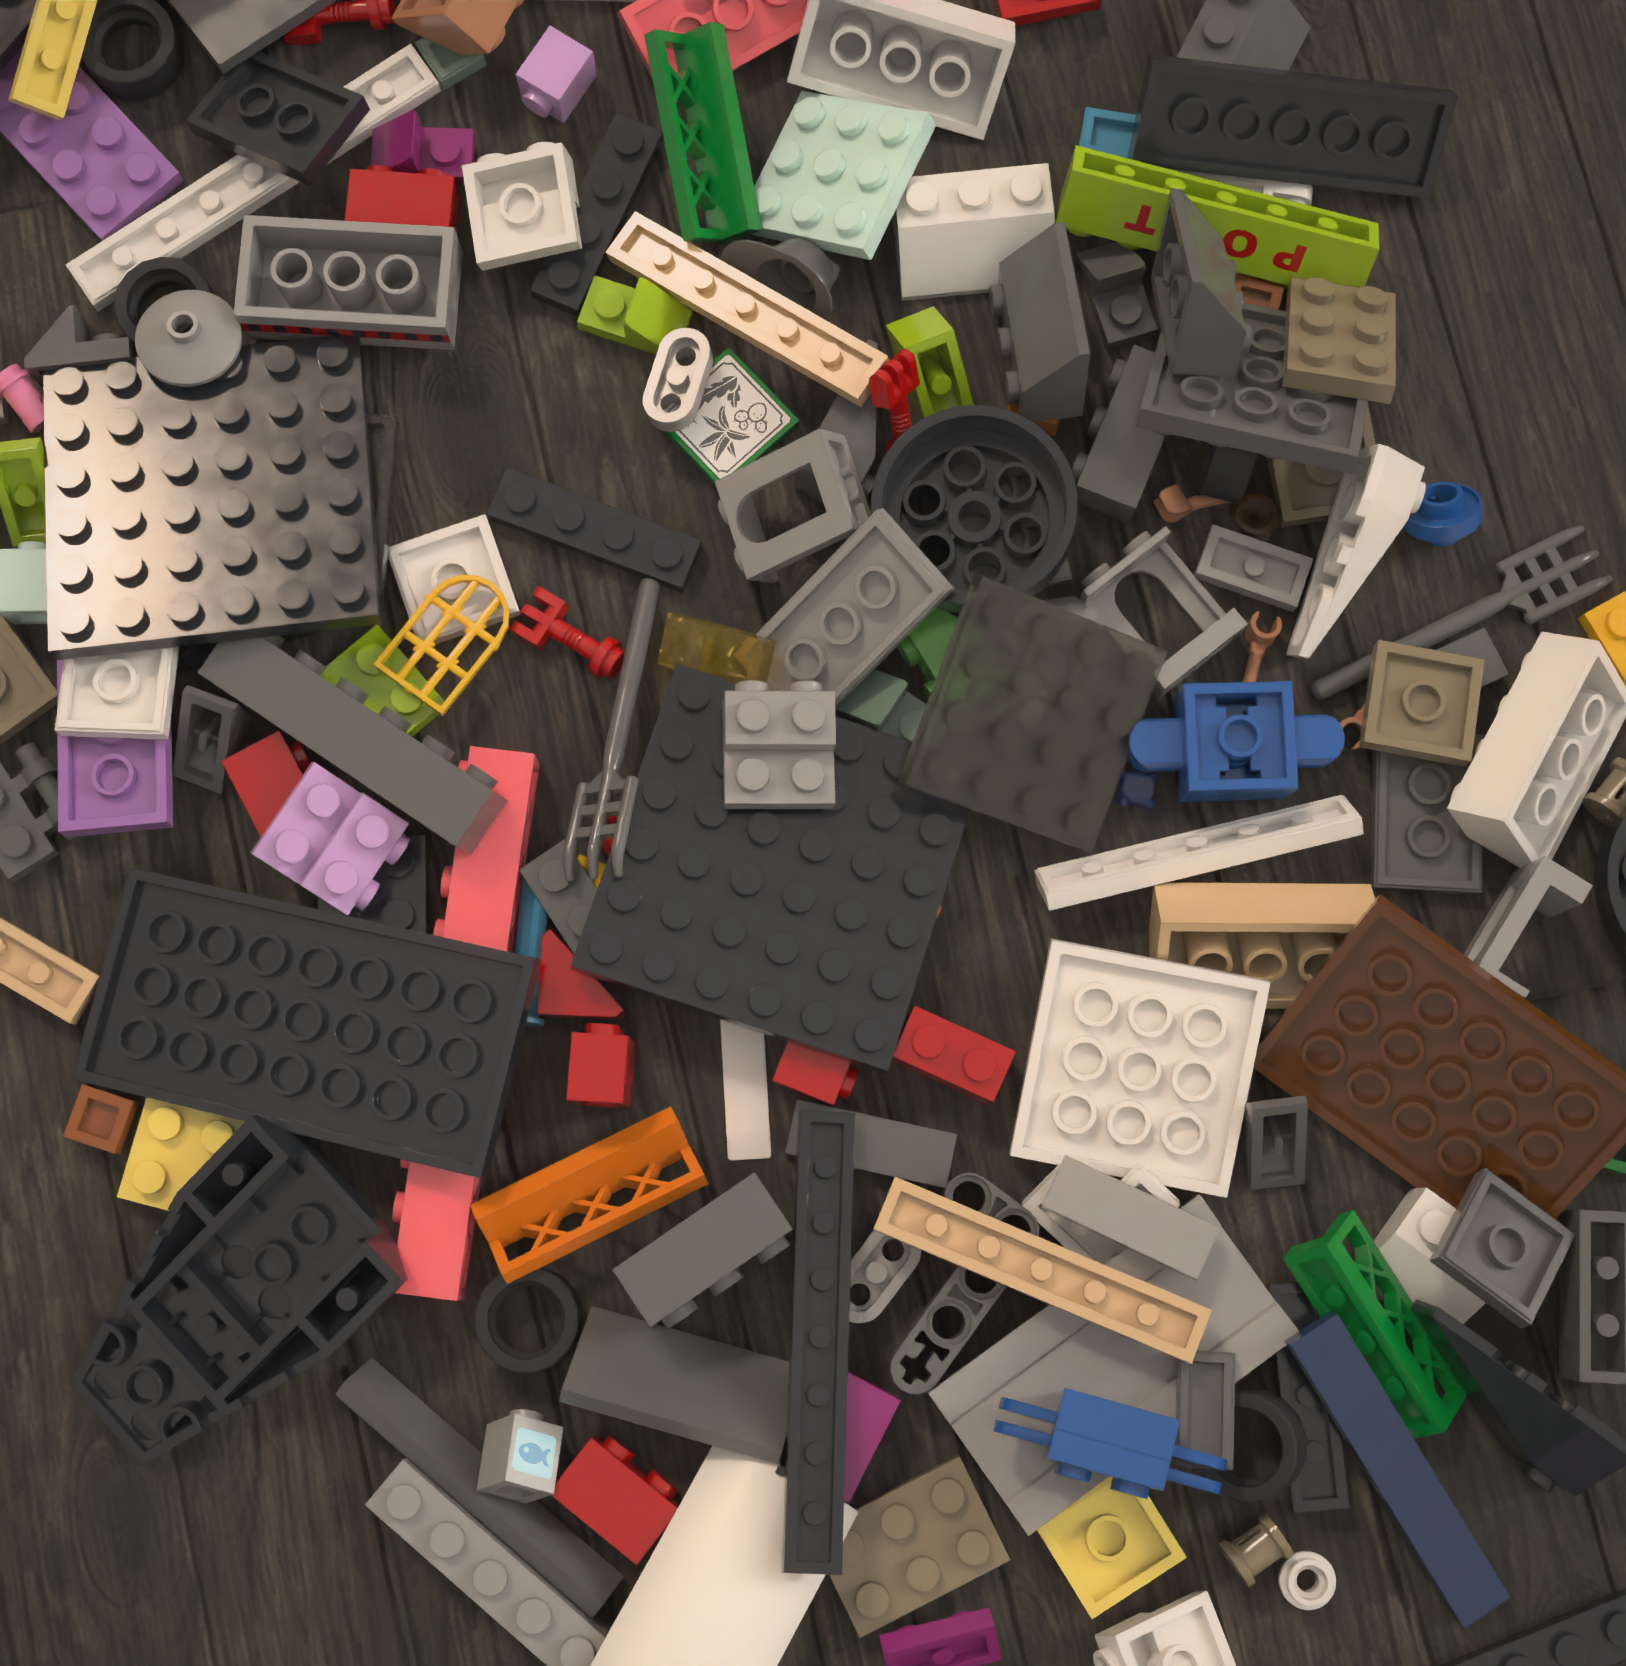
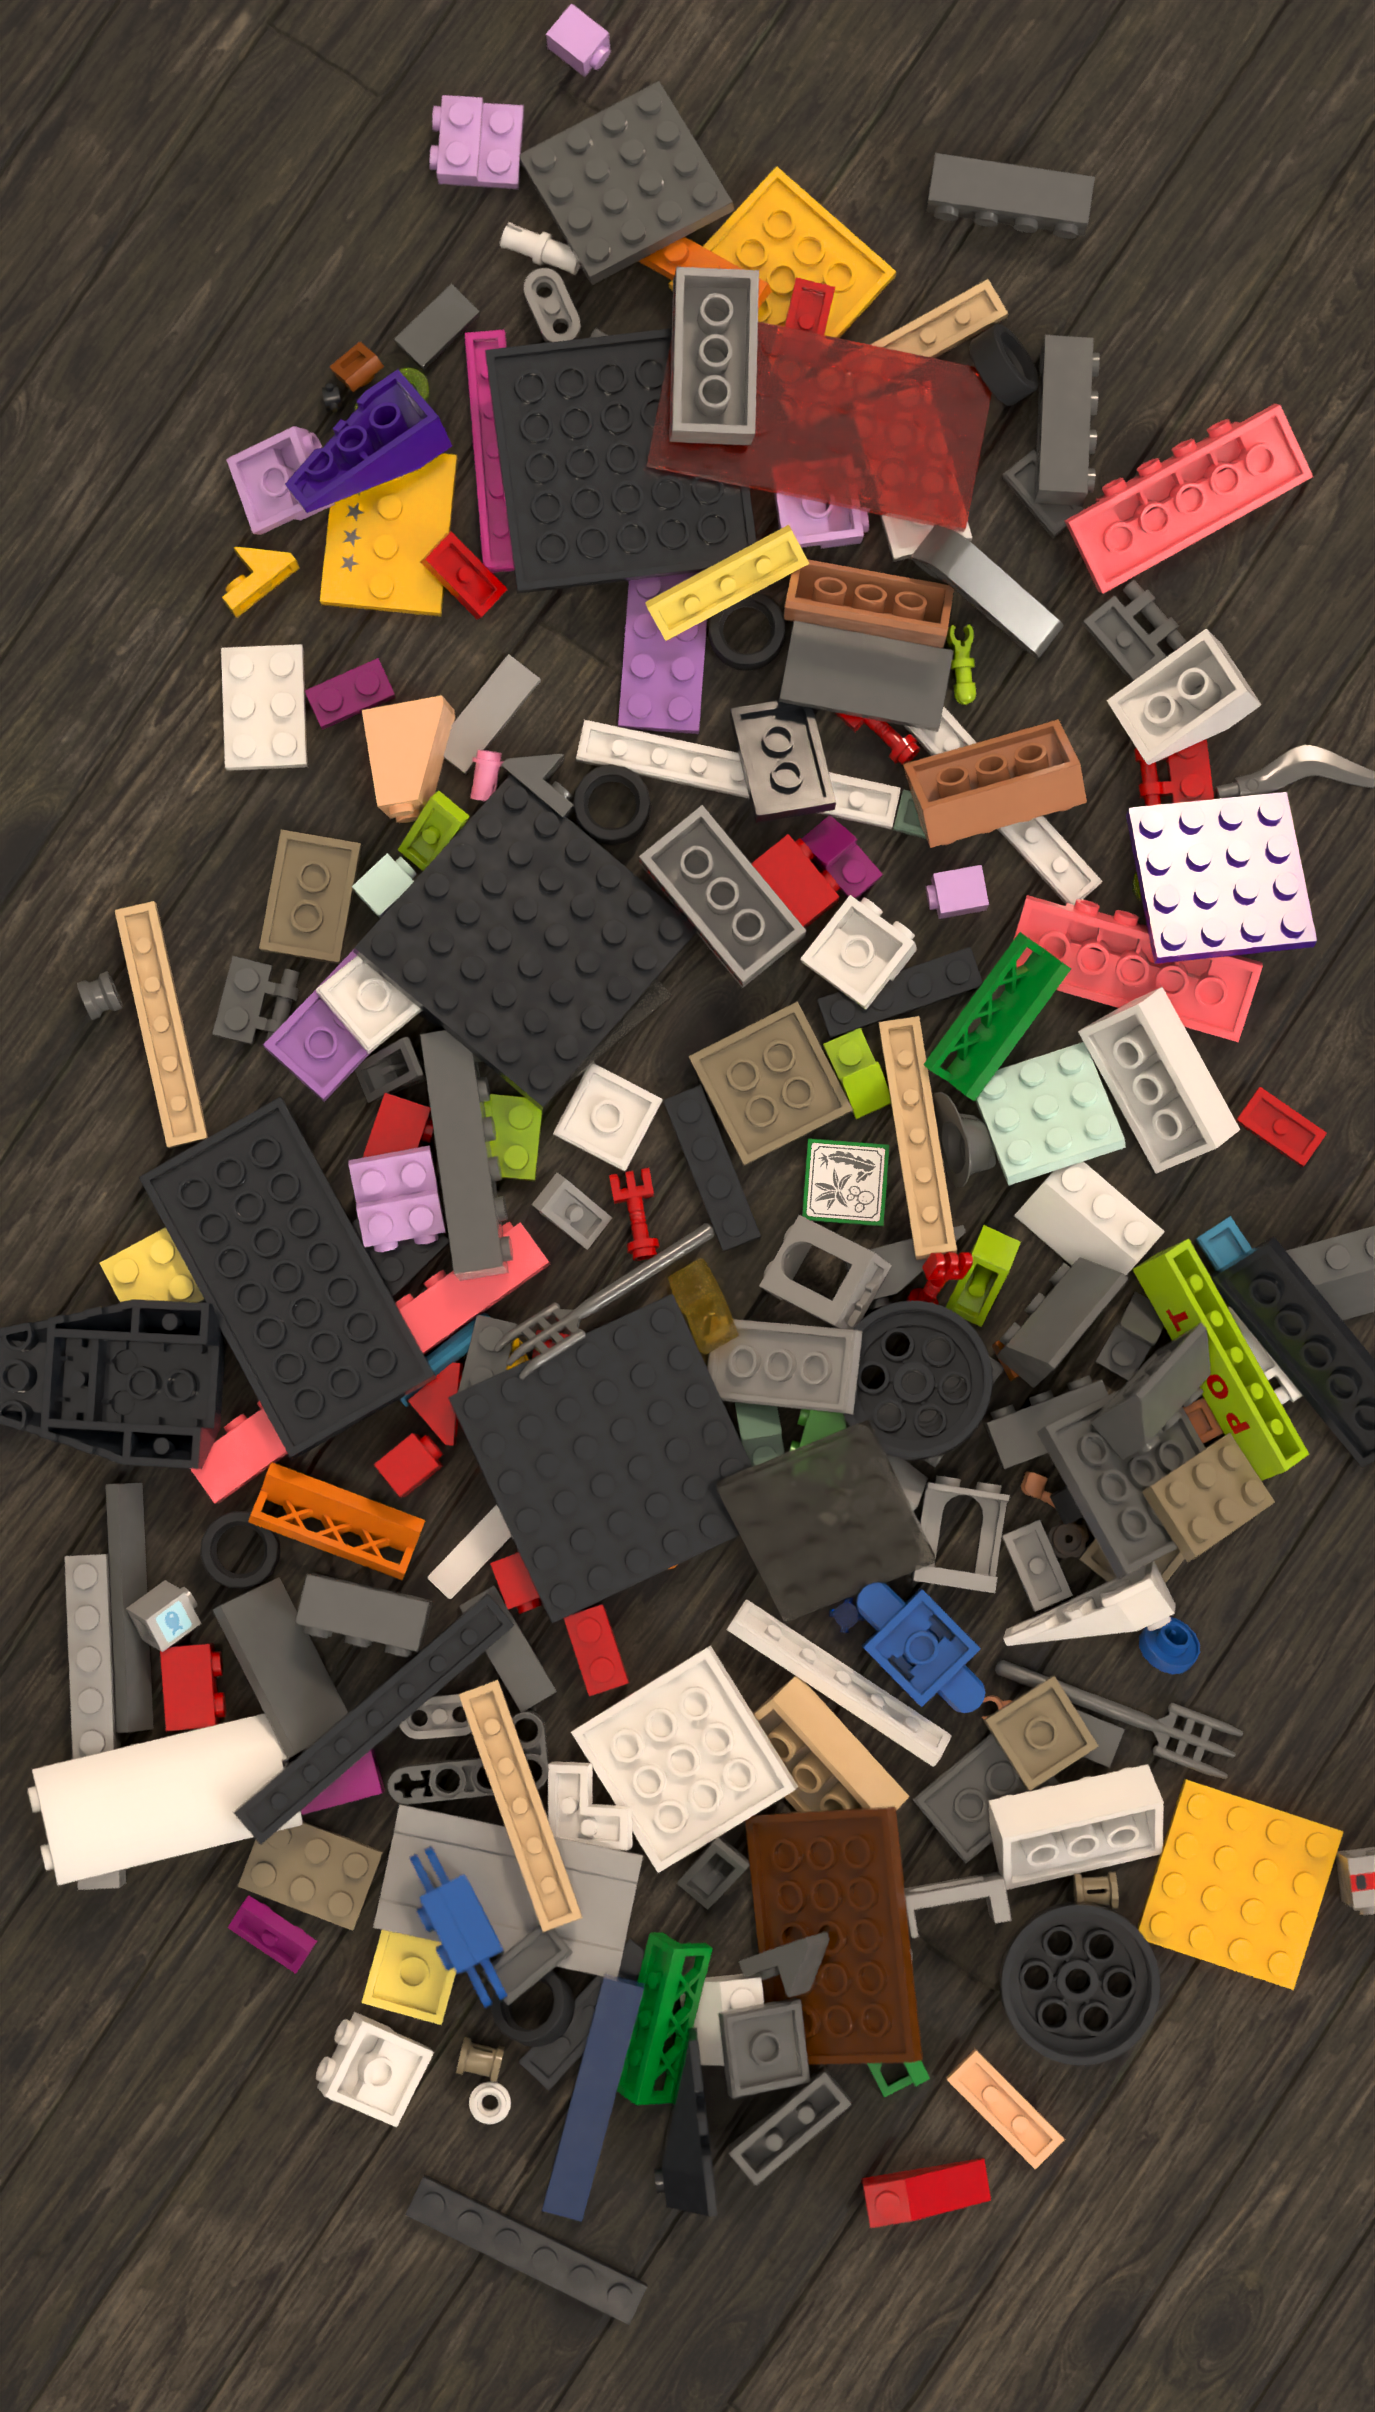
camera: 50 degrees right, 5 degrees up
dark orange plate [63,1084,139,1154] -> none
light grey dish [135,290,243,387] -> none
yellow window [373,575,510,716] -> none
plate [643,328,713,432] -> none
light grey plate [722,680,836,809] -> none
light grey tile [1041,1155,1220,1281] -> none
nougat hand [1242,611,1282,682] -> none
none -> light grey slope [532,1173,612,1250]
none -> dark tan plate [689,1001,853,1166]
none -> dark grey slope [739,1932,829,1997]

